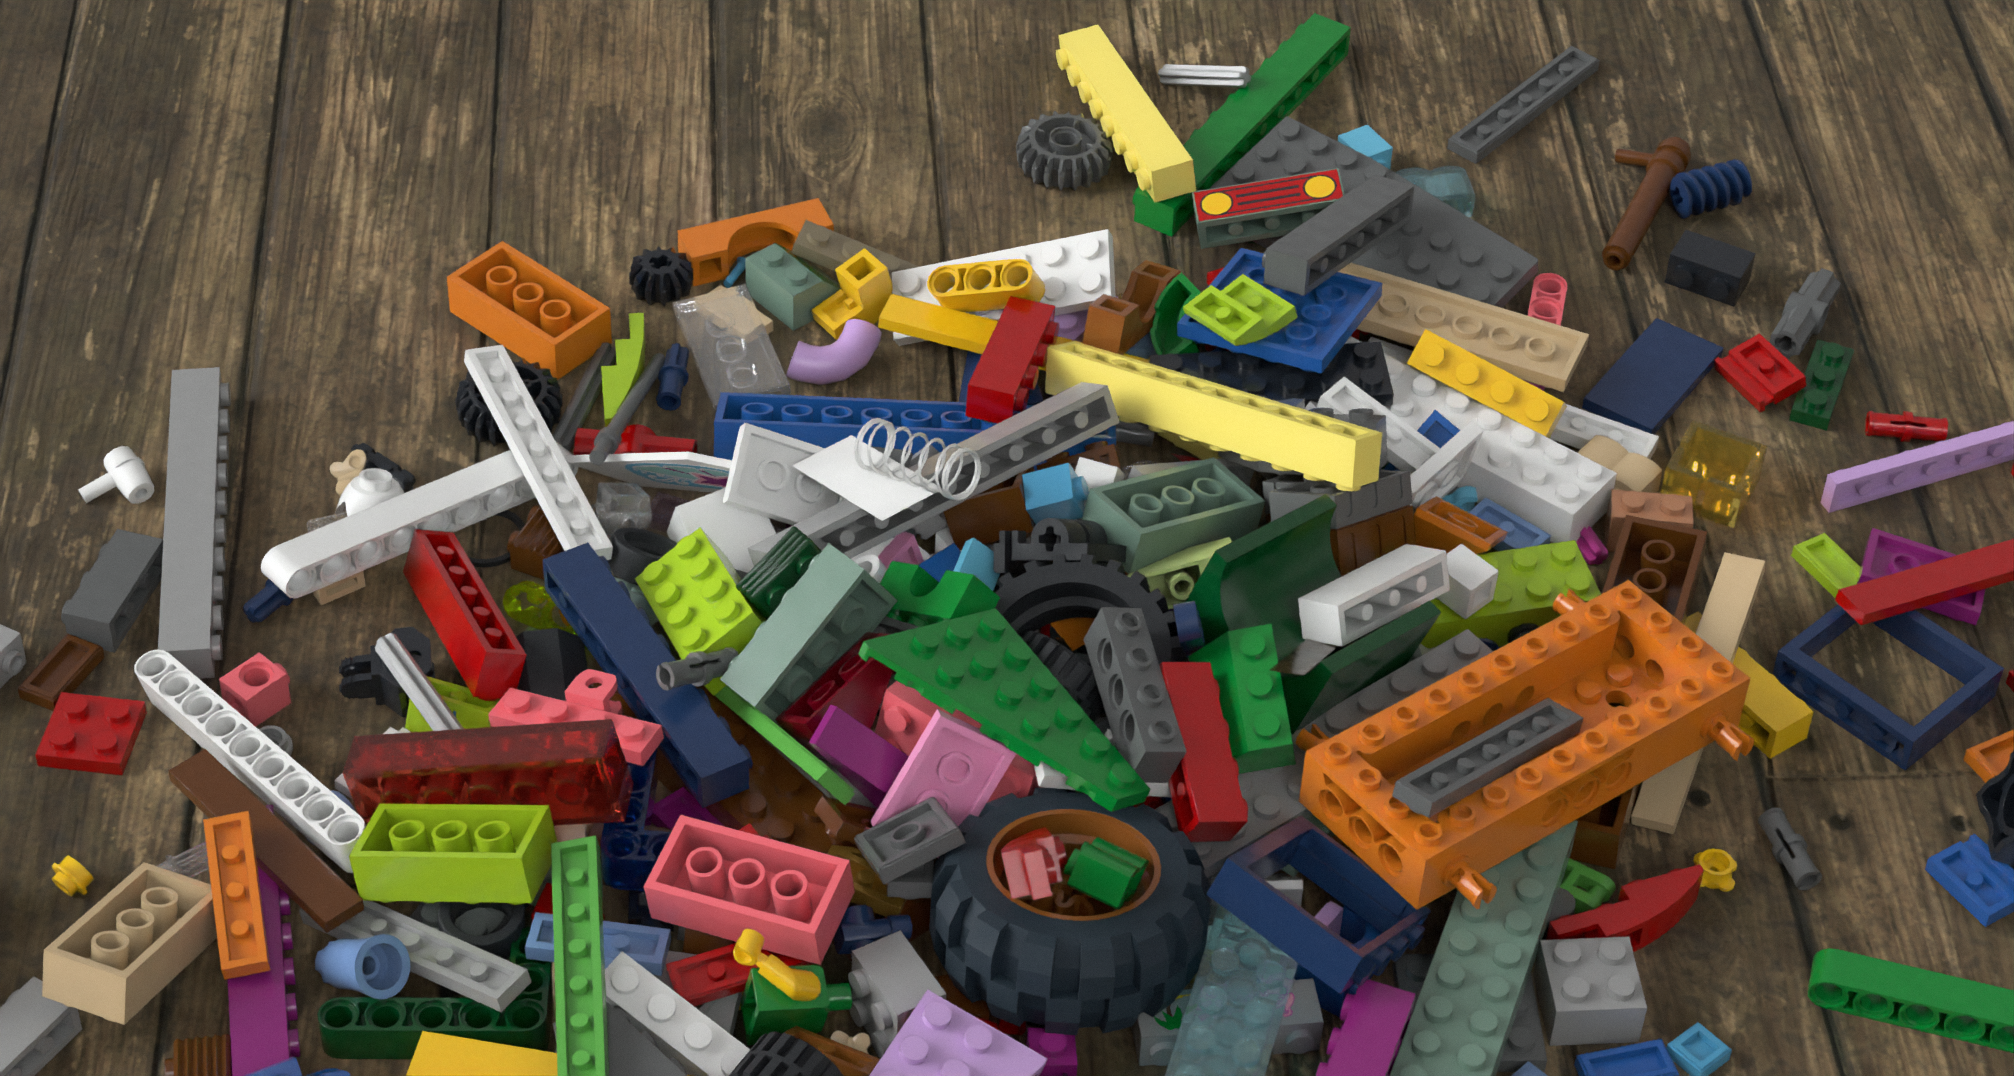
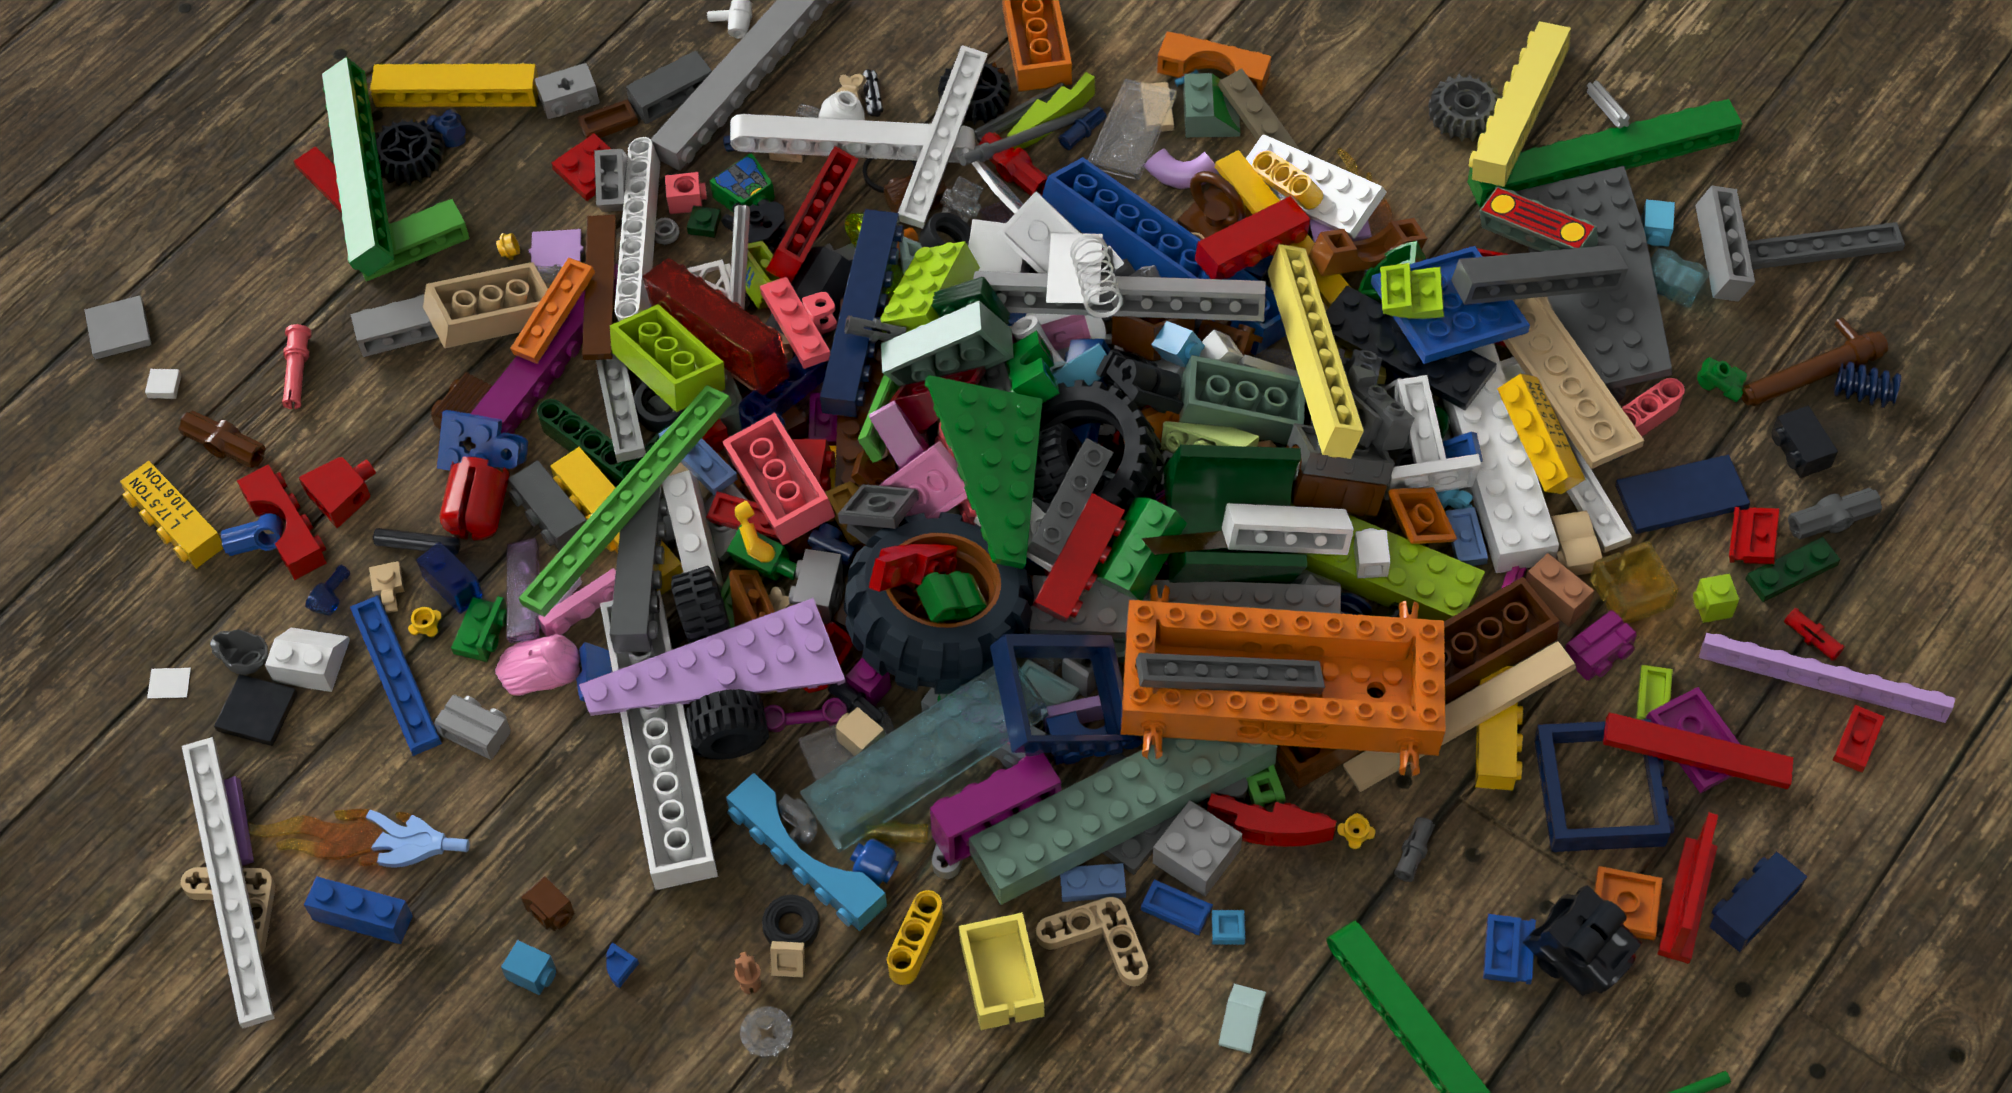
camera: 45 degrees right, 15 degrees up
medium blue plant [315,934,410,999] -> none
black gear [629,246,694,307] -> none
yellow brick [811,248,893,340] -> none
dark blue beam [1173,600,1206,655] -> none
none -> lavender piece [529,229,584,272]
none -> light grey brick [594,149,628,212]
none -> dark green plate [687,206,721,238]
none -> torso [709,153,775,211]
none -> reddish brown tile [1177,171,1253,238]
none -> magenta brick [1565,610,1637,681]
none -> lime brick [1693,573,1739,623]
none -> light grey brick [1695,185,1755,302]
none -> green plate [1697,357,1747,402]

